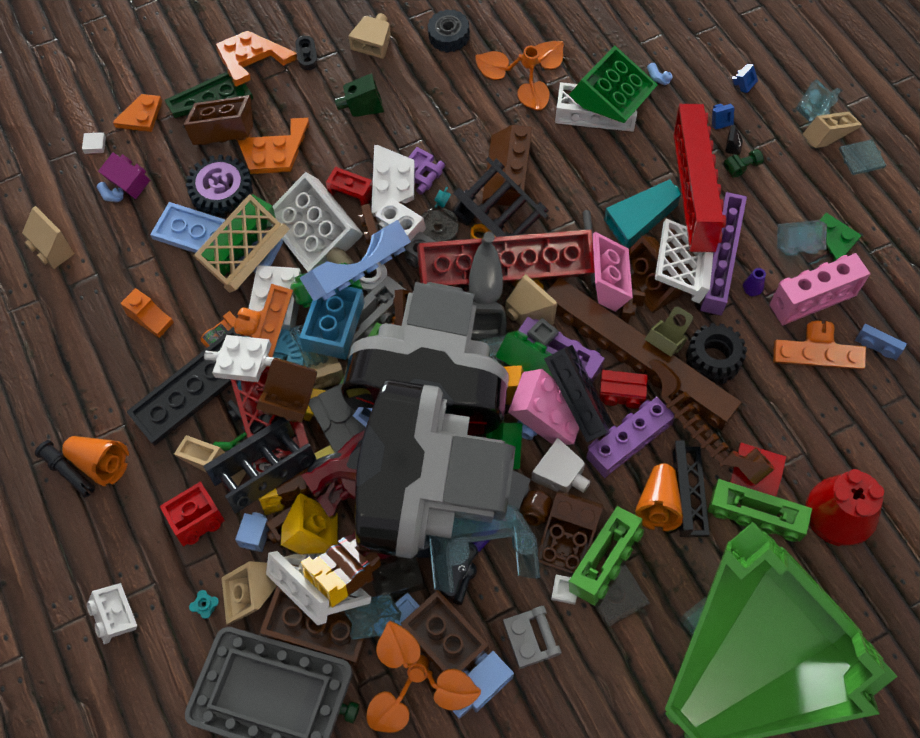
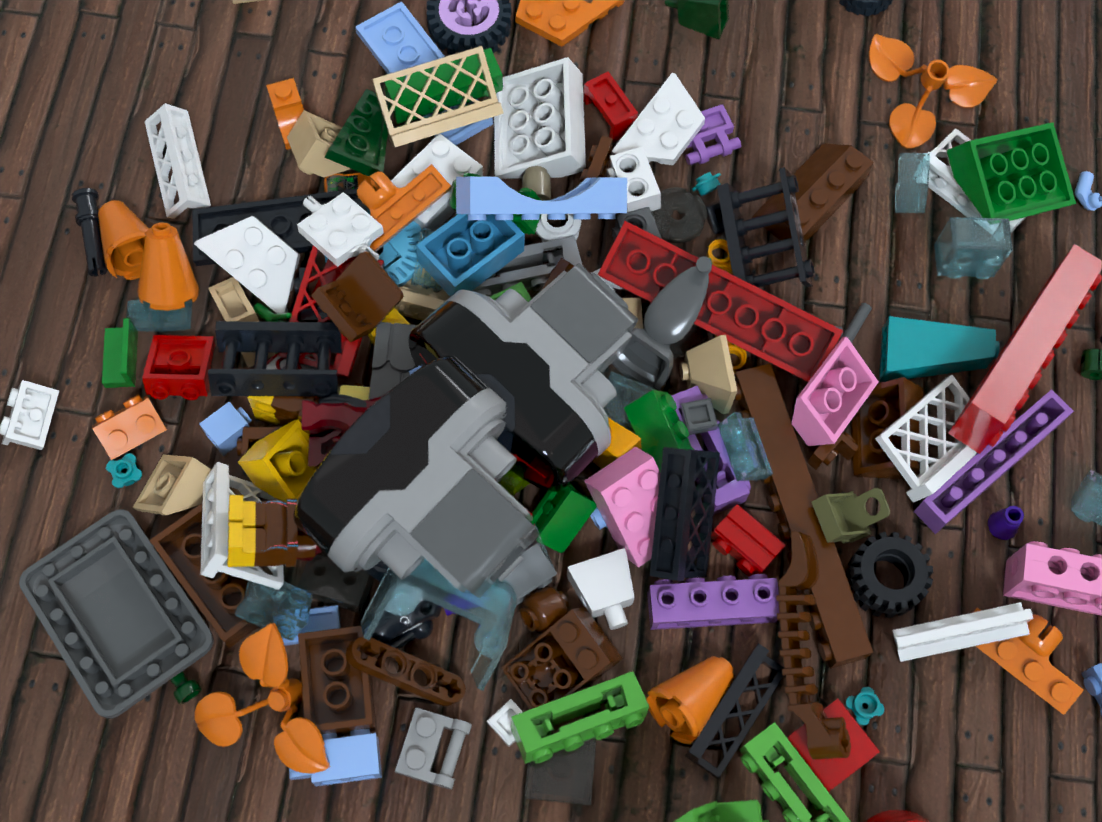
camera: 30 degrees right, 5 degrees up
none -> orange bracket [92,394,167,460]
none -> green panel [102,318,138,388]
none -> clear light blue slope [126,299,192,332]
none -> orange cone [138,222,199,311]
none -> white fence [145,103,211,219]
none -> white wing [194,216,300,314]
none -> tan slope [287,110,351,178]
none -> dark green wing [324,89,390,176]
none -> reddish brown beam [346,636,466,706]
none -> clear light blue bracket [718,412,773,482]
none -> teal plate [845,687,884,726]
none -> white fence [892,602,1033,662]
none -> clear light blue slope [895,153,930,213]
none -> clear light blue piece [934,217,1013,279]

